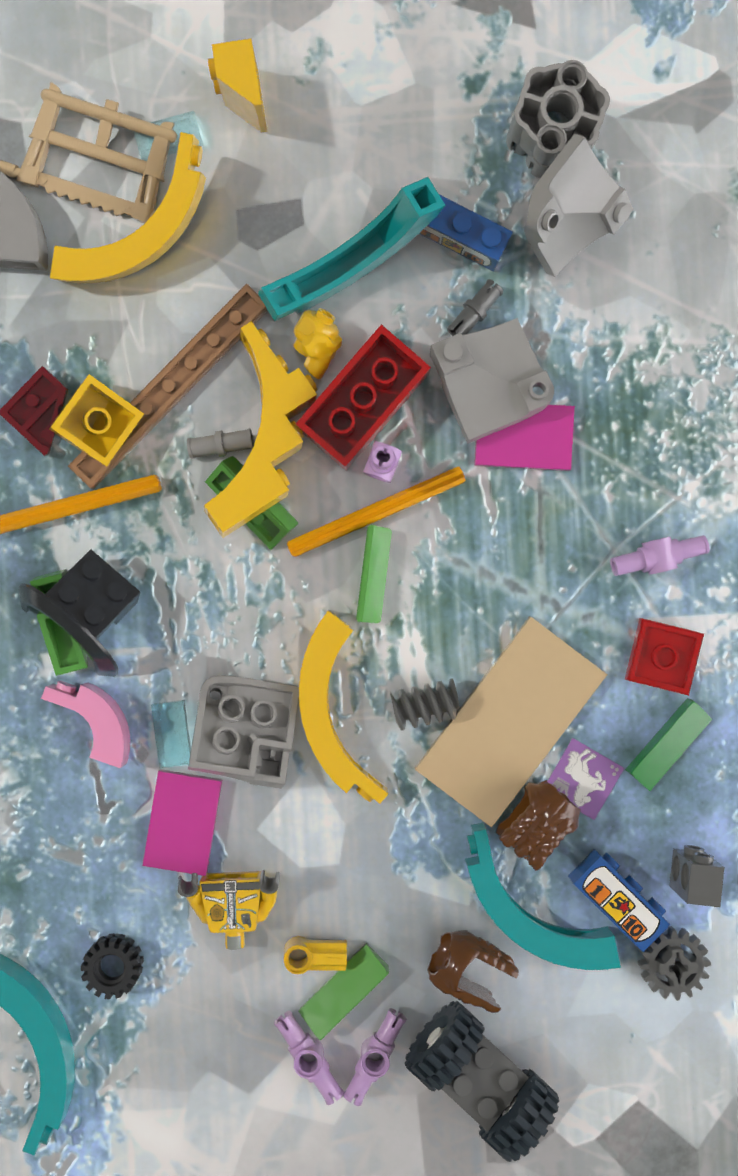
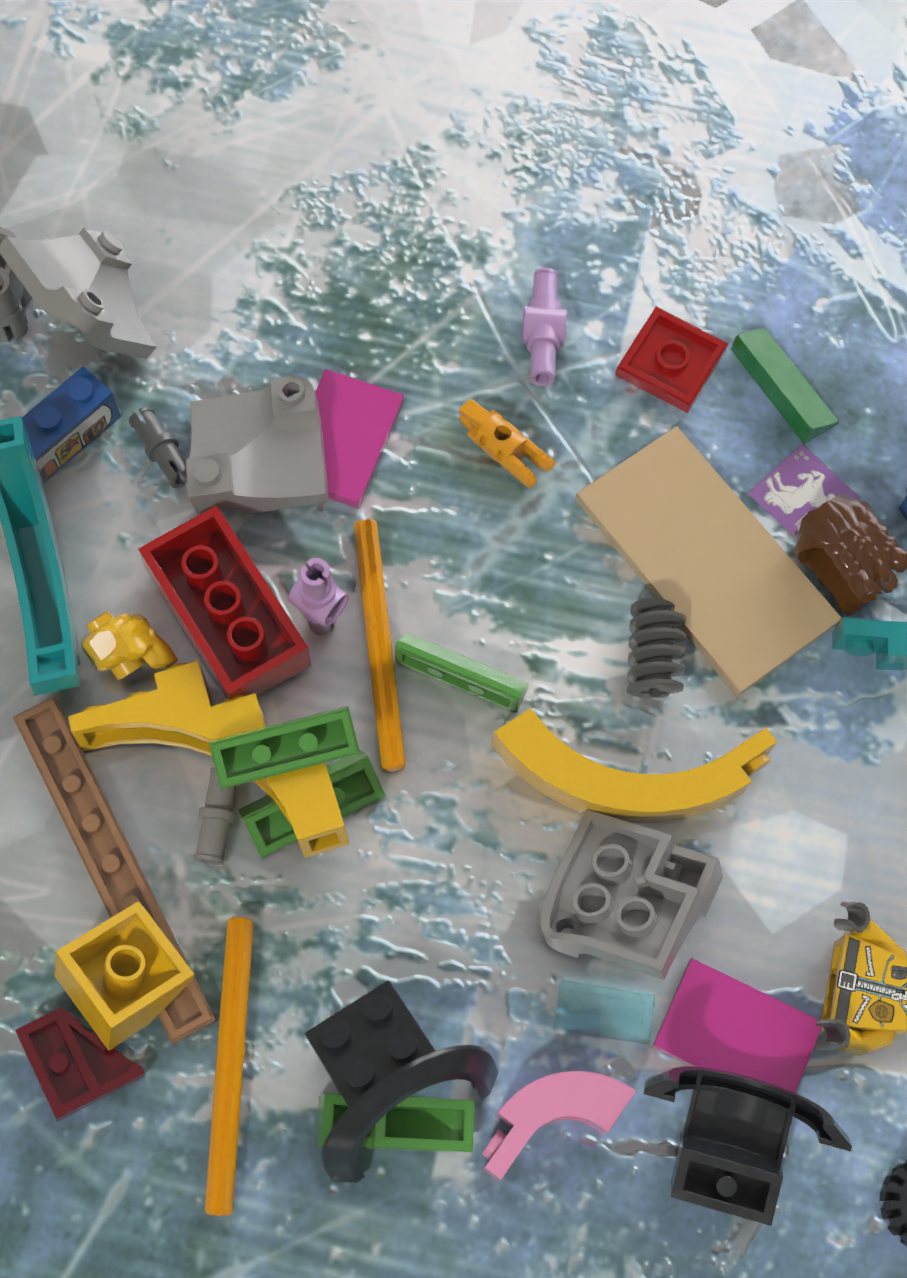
camera: 75 degrees left, 20 degrees down
none -> bright green slope [209,706,360,789]
none -> light orange hinge [459,399,556,489]
none -> black piece [644,1066,852,1226]

